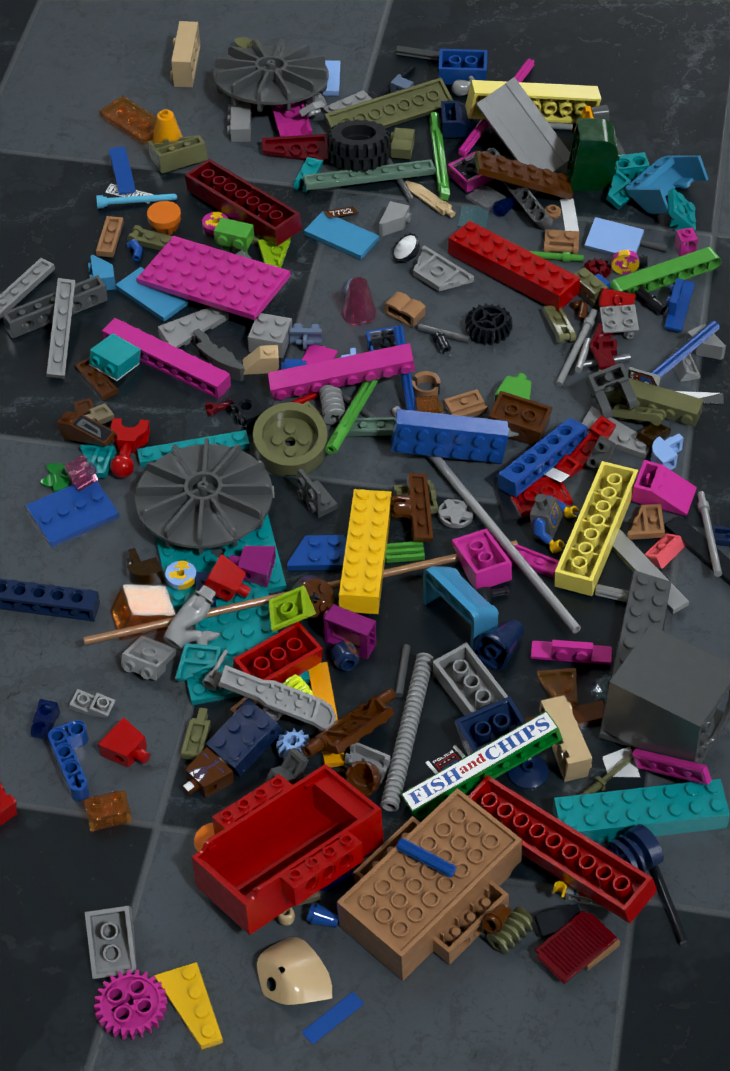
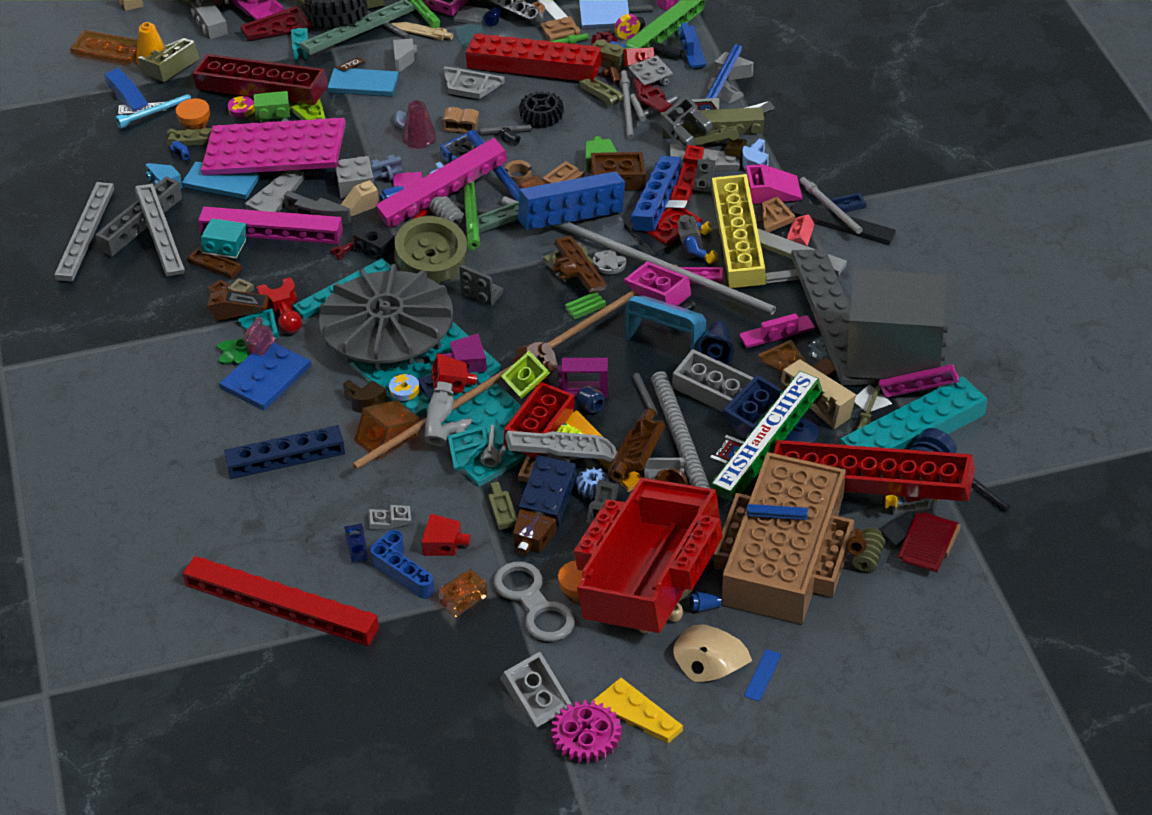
camera: 25 degrees left, 5 degrees down
medium nougat plate [96,216,124,257] -> none
light grey plate [121,635,177,680] -> none
blue wing [287,535,347,570] -> none
yellow brick [339,489,392,614] -> none
white piece [392,233,420,262] -> none
none -> light grey bar [494,562,575,642]

